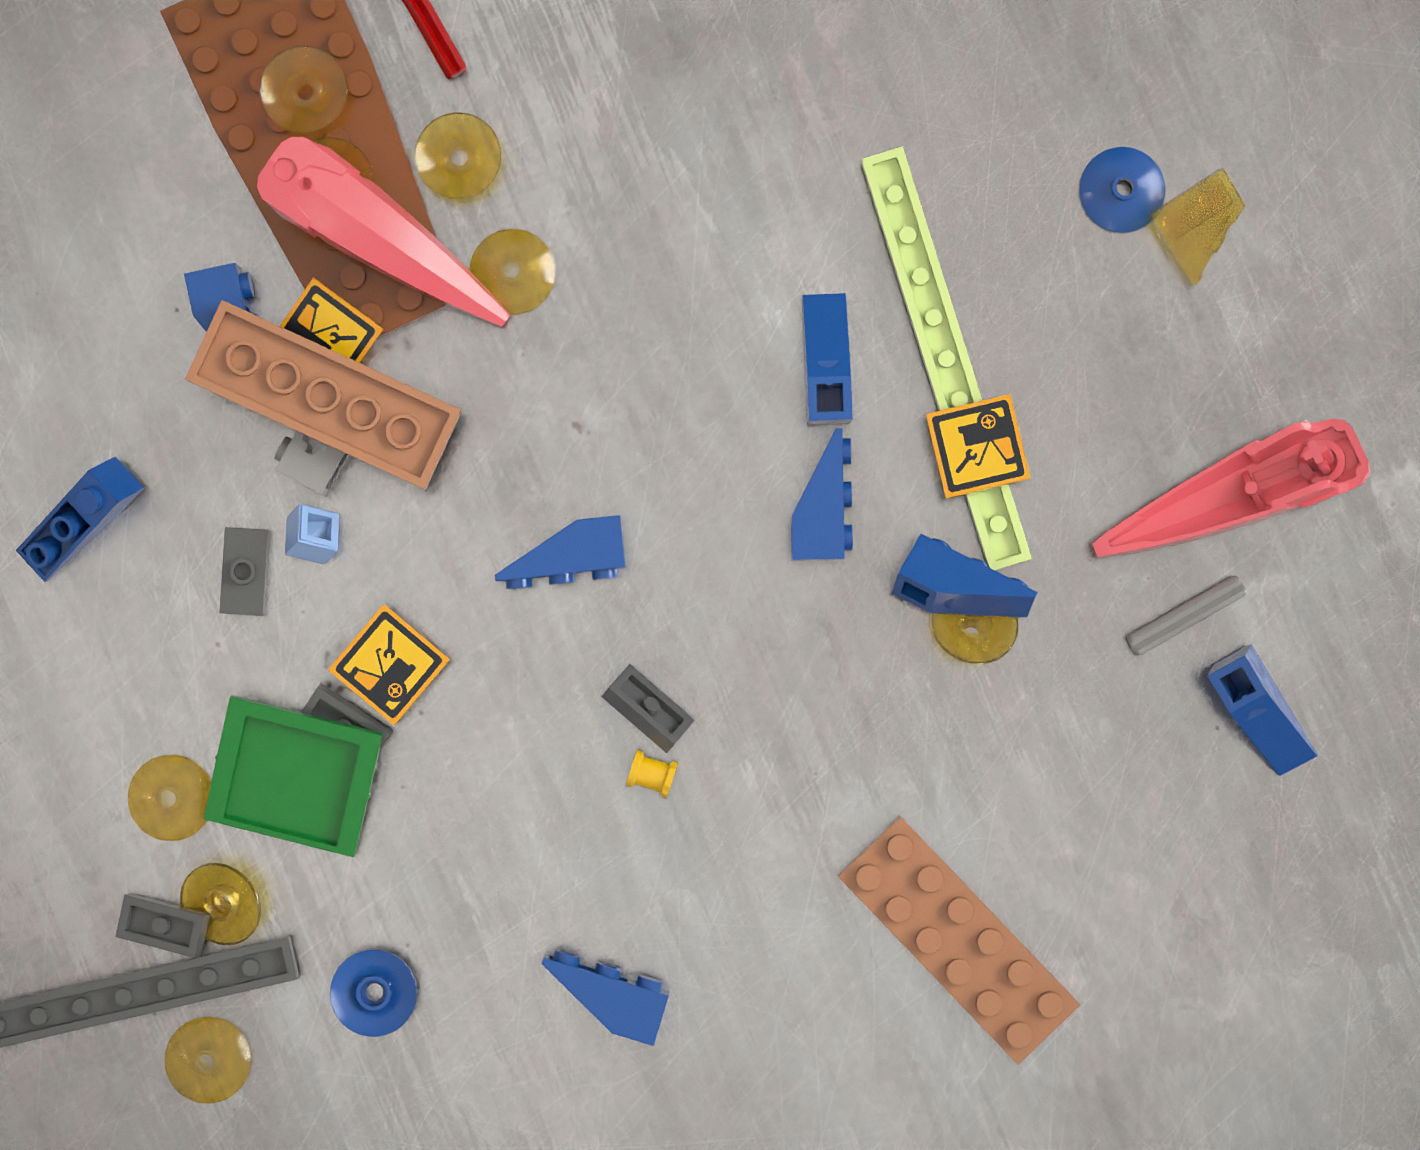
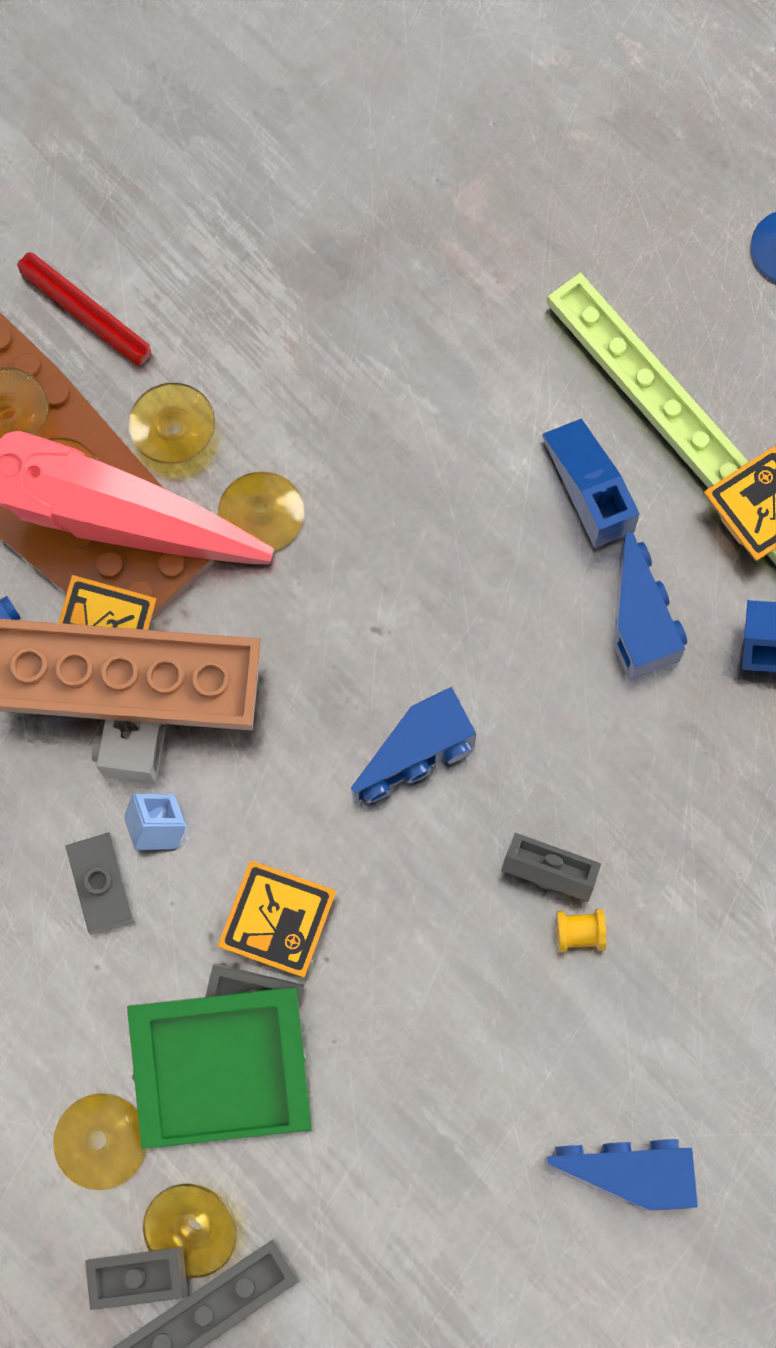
camera: 20 degrees left, 15 degrees down
blue dish [330,949,417,1037] -> none

